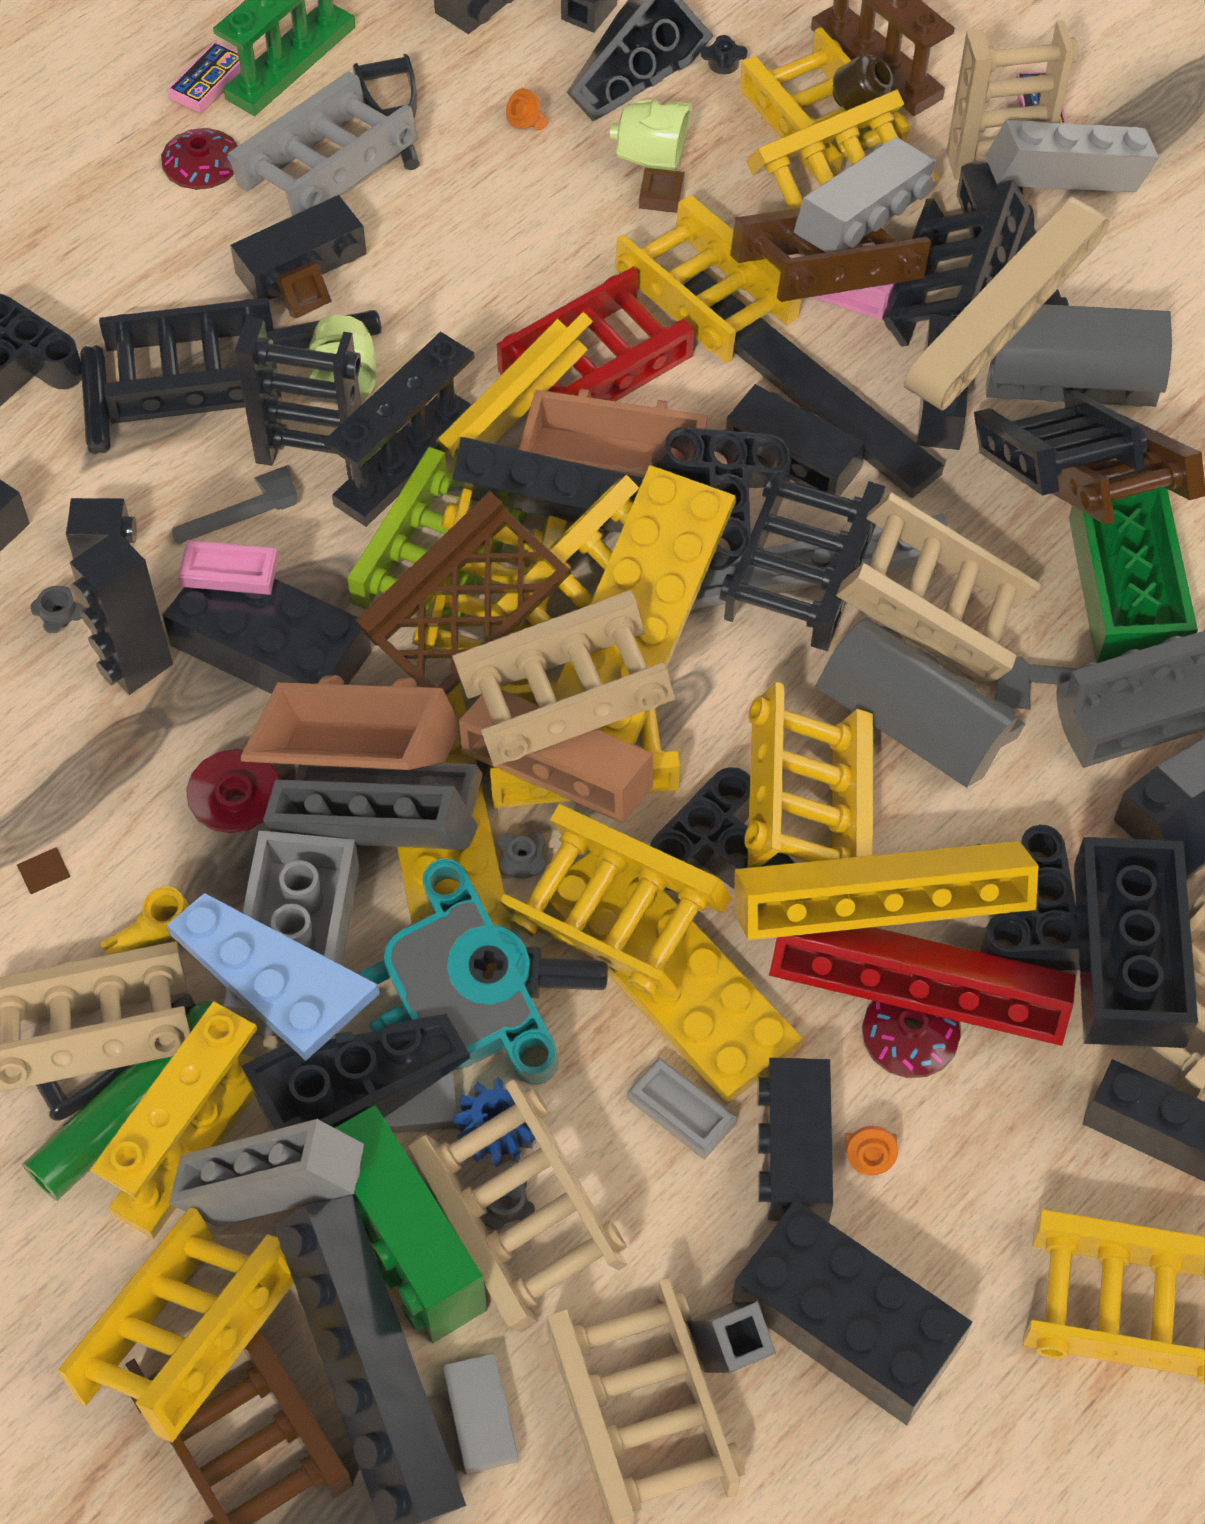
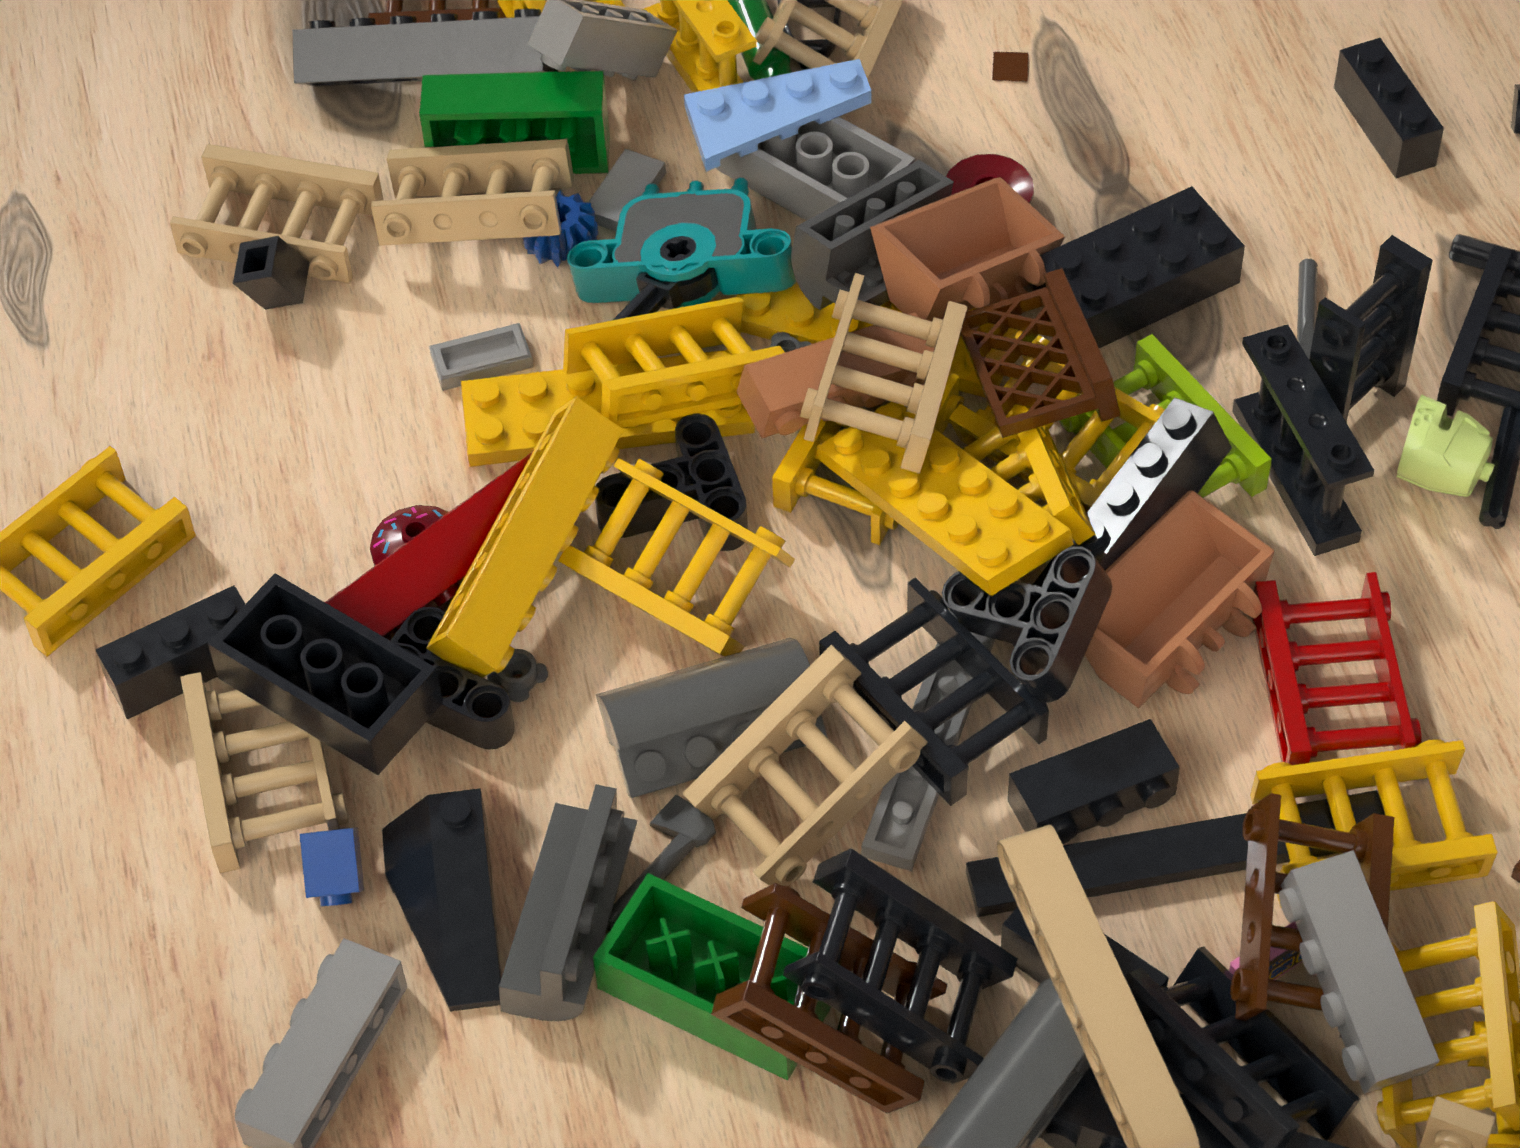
camera: 125 degrees right, 5 degrees down
dark grey plate [30,586,84,633] -> none
black brick [66,498,137,559] -> none
black brick [70,530,173,695] -> none
yellow pin [100,886,190,955] -> none
bright pink tile [178,540,279,595] -> none
black wedge [241,1014,471,1131] -> none
yellow fence [436,312,593,458] -> none
light grey tile [443,1353,519,1475] -> none
black brick [732,1200,973,1426] -> none
black brick [757,1058,833,1222] -> none
orange plate [844,1126,898,1176] -> none

